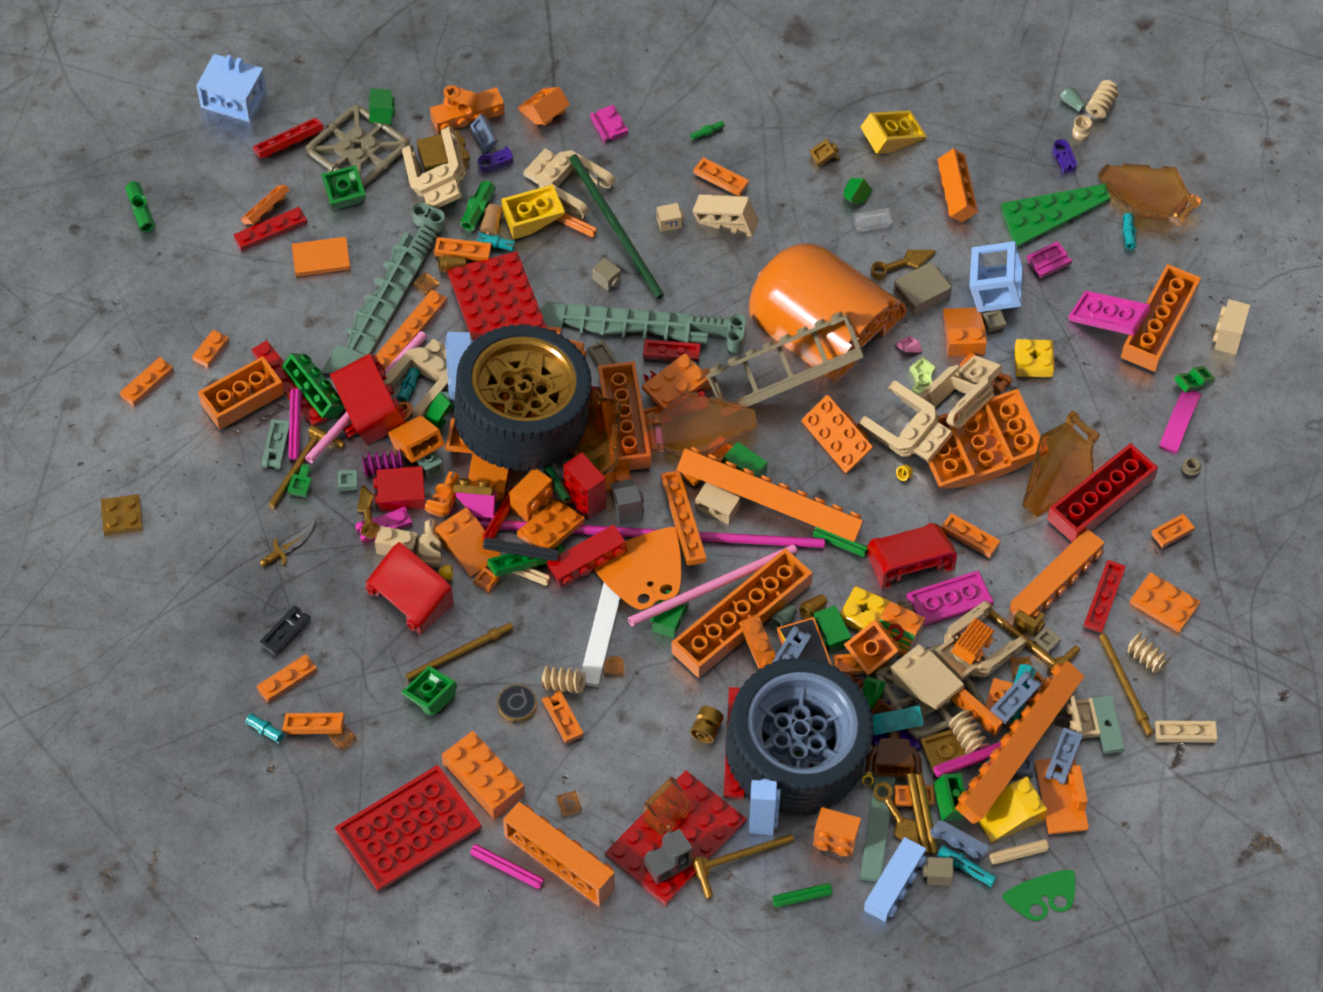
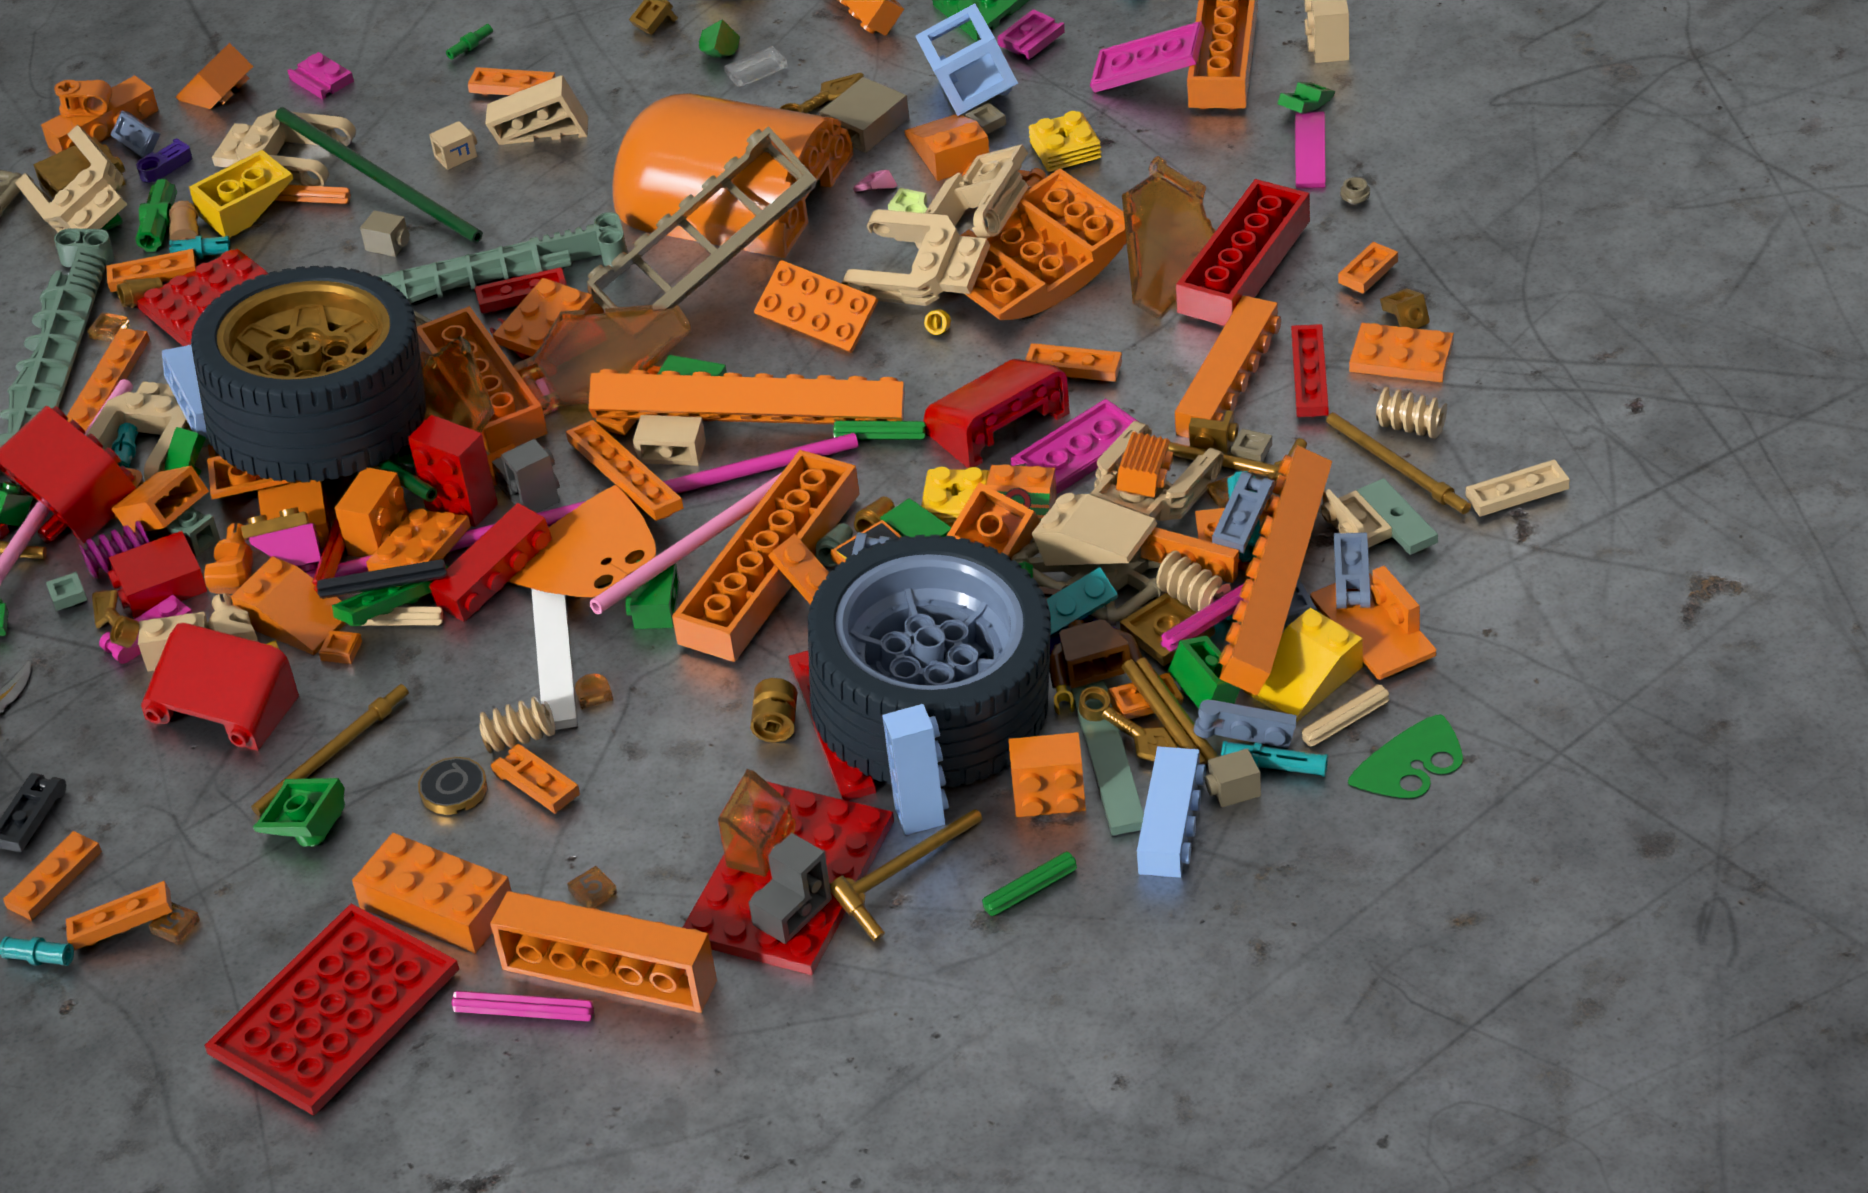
camera: 15 degrees left, 15 degrees down
none -> pearl gold bracket [1380,288,1430,329]

